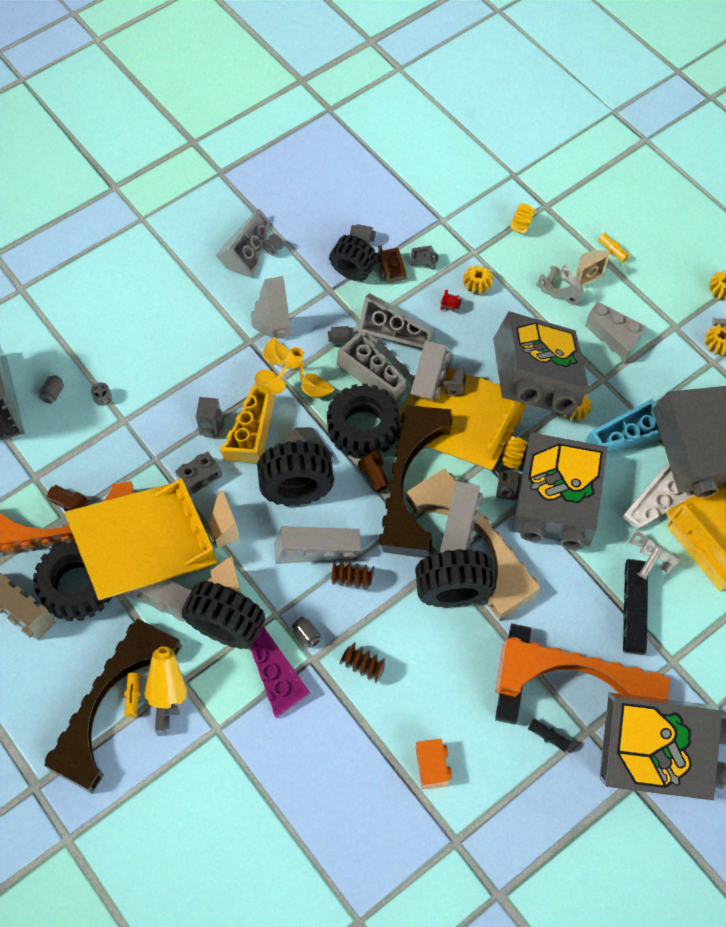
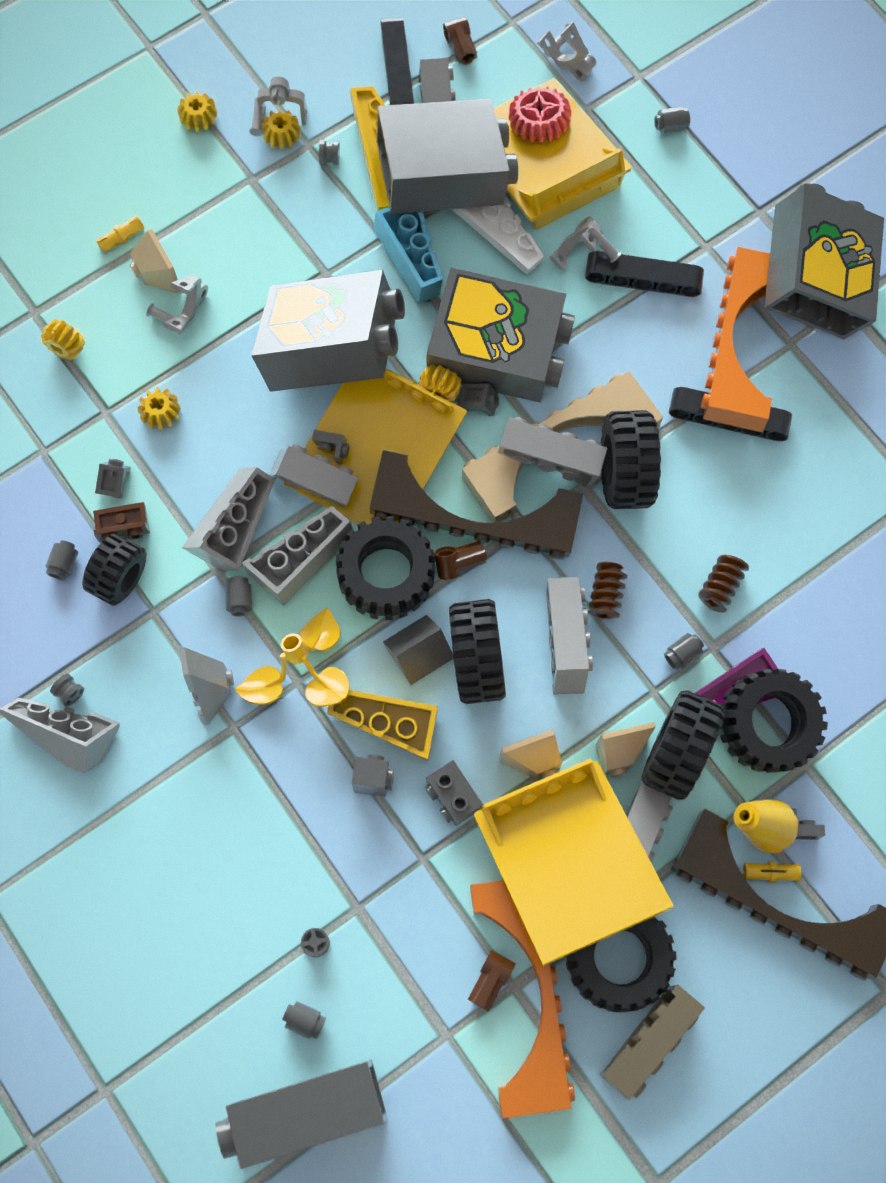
camera: 90 degrees left, 10 degrees up
orange brick [415,738,452,790] -> none
red brick [440,289,462,312] -> none
black pin [528,718,572,752] -> none
light grey wedge [585,301,646,364] -> none
none -> dark grey wheel [319,140,340,165]
none -> black tyre [720,669,828,773]

